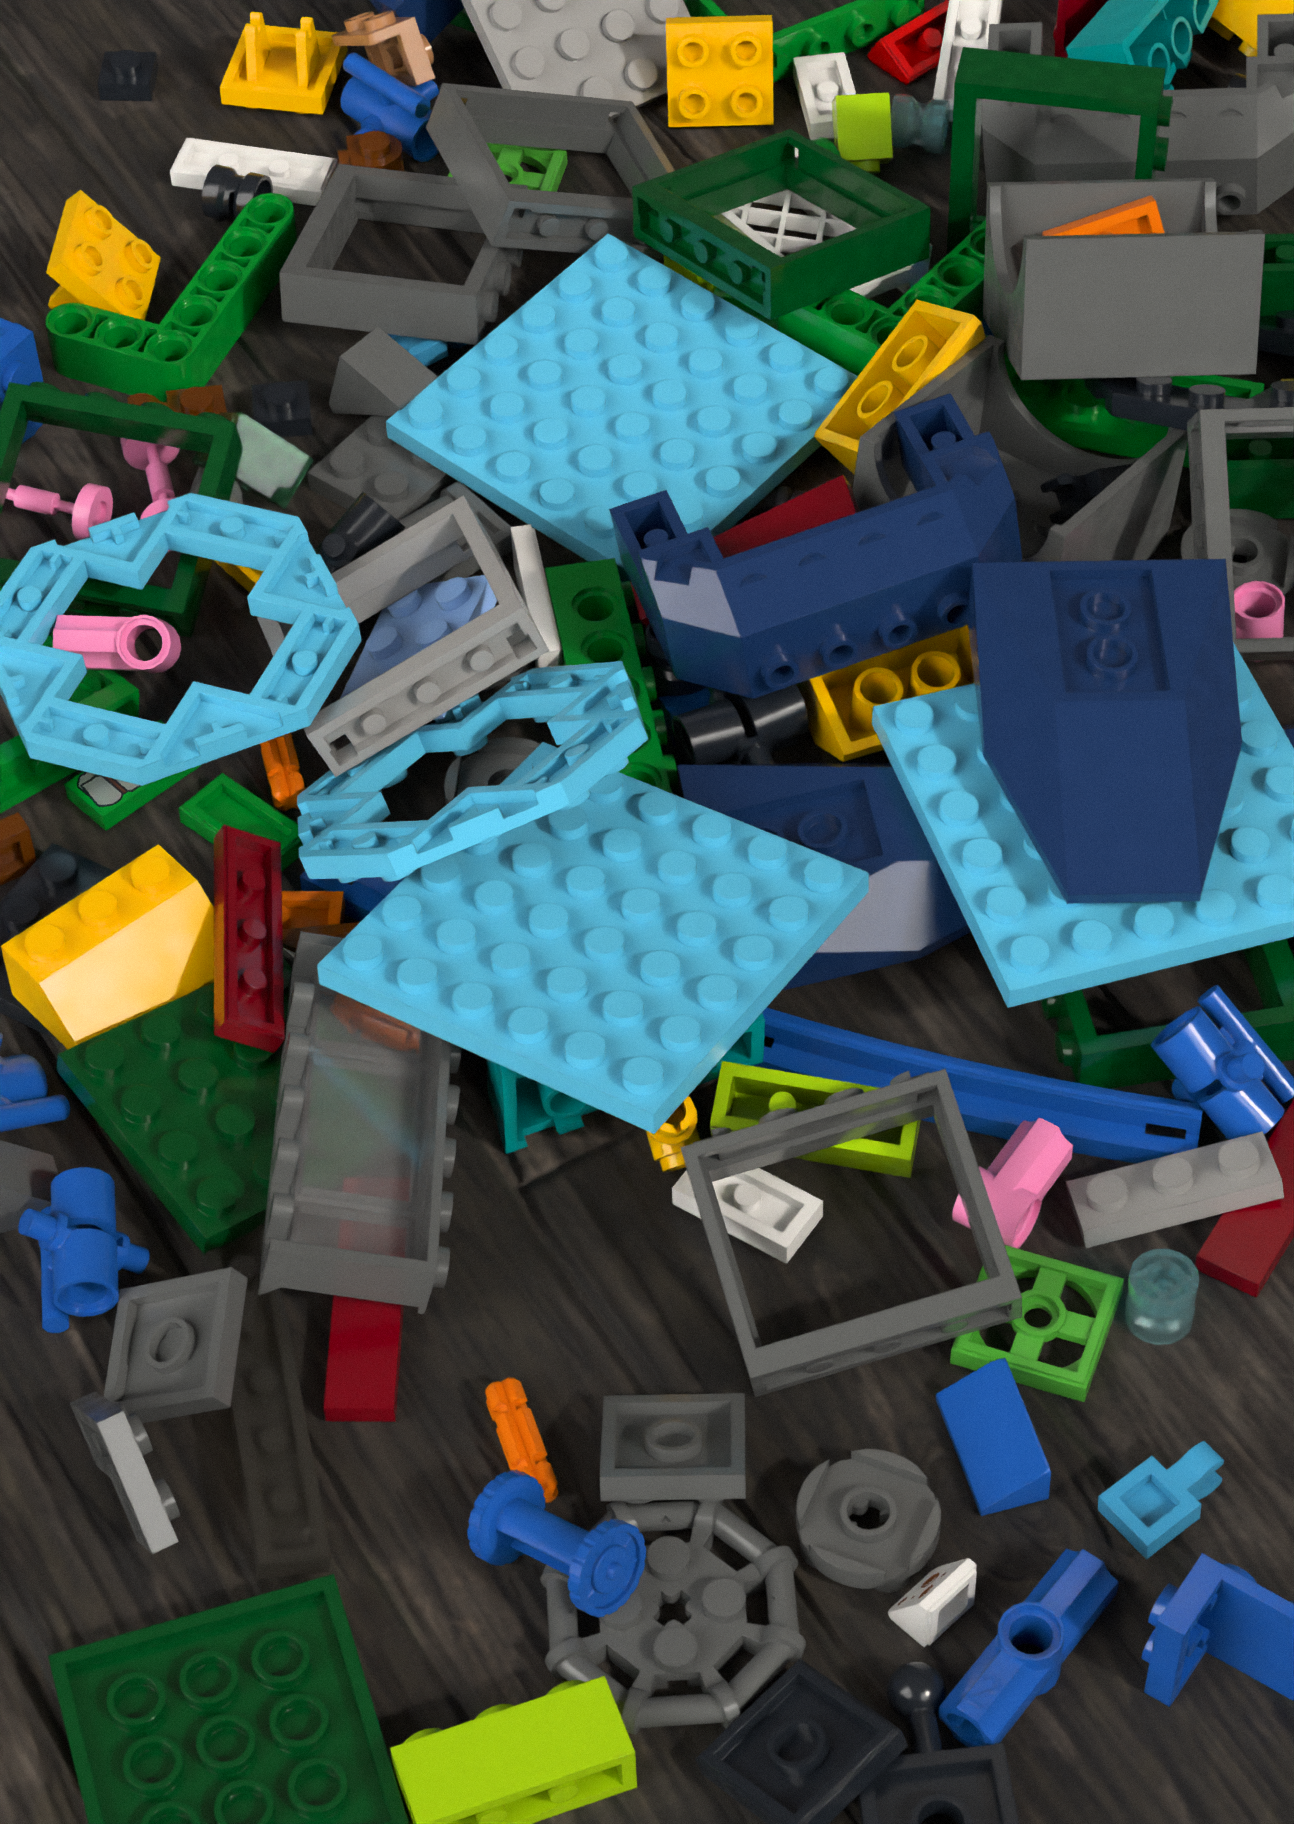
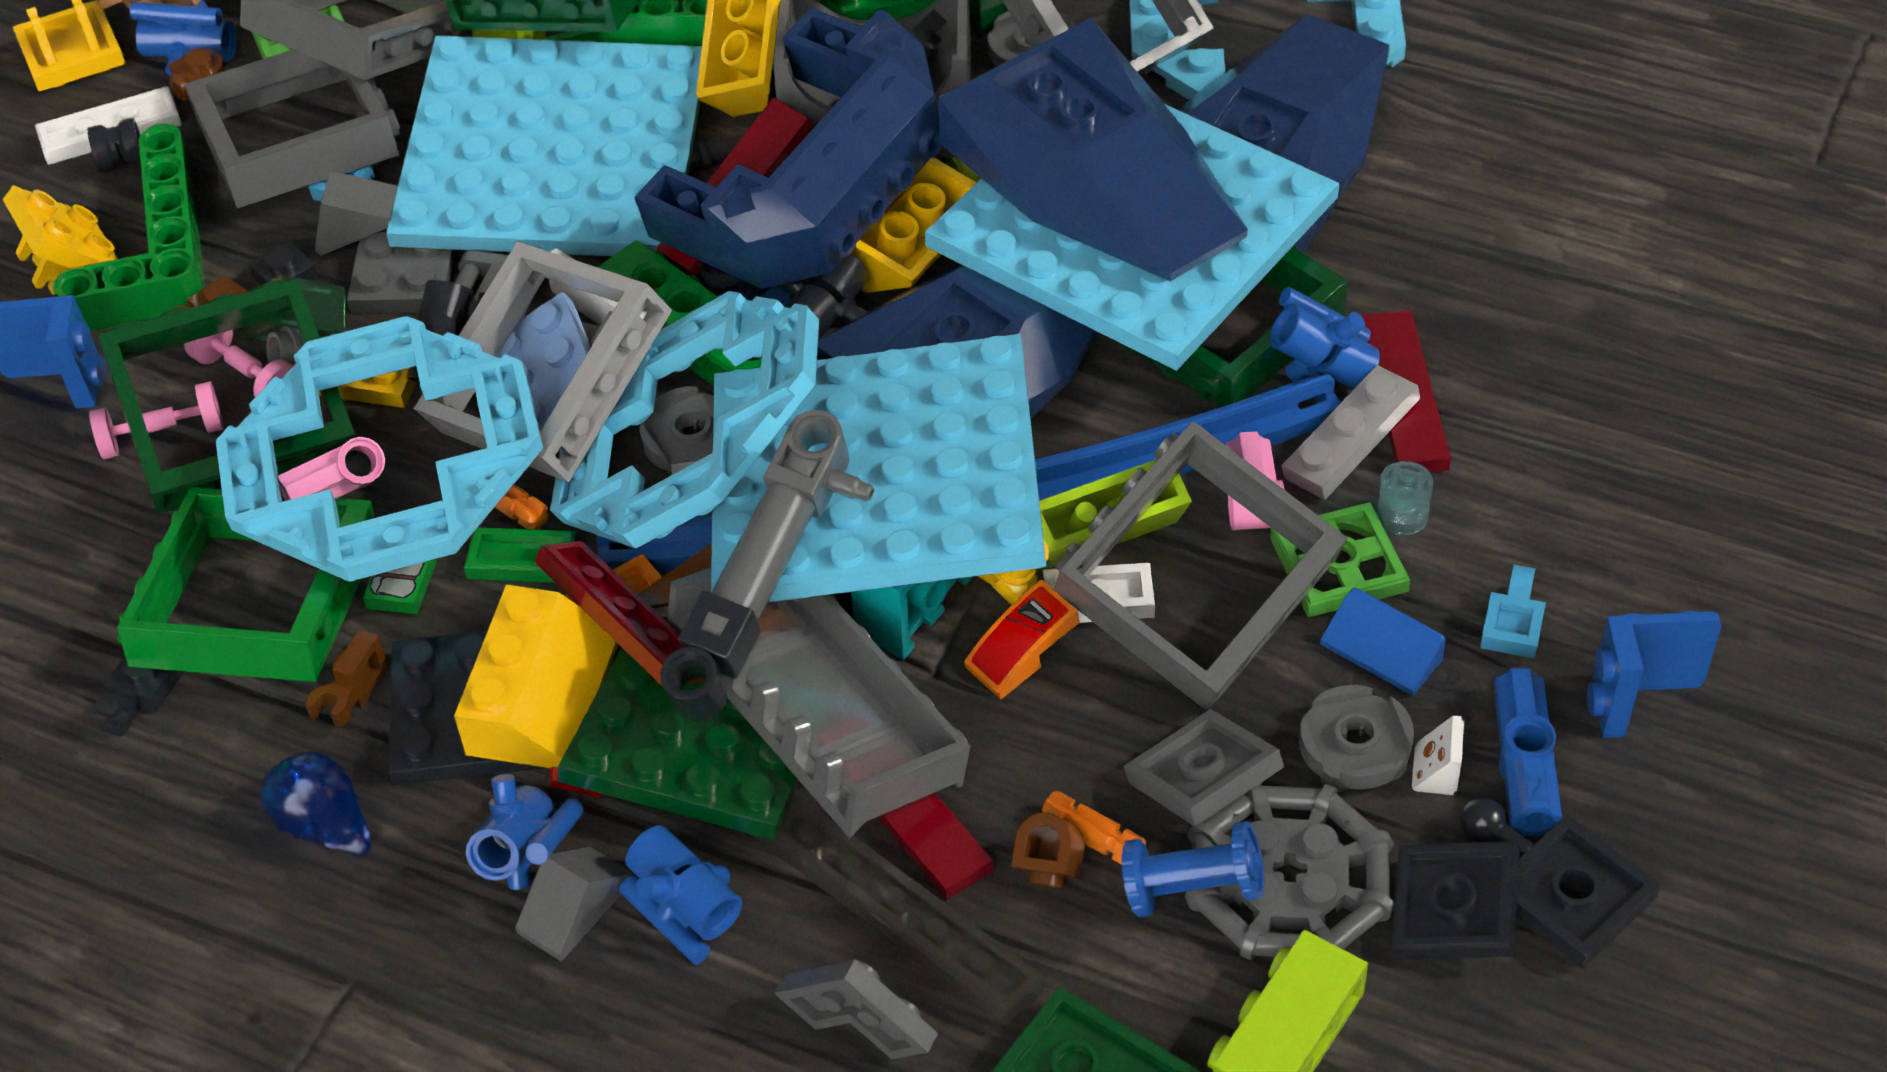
camera: 35 degrees left, 0 degrees up
dark grey plate [104,1267,248,1423] -> none
none -> dark grey piece [660,410,874,722]
none -> slope [964,579,1080,700]
none -> reddish brown plate [1011,813,1084,889]

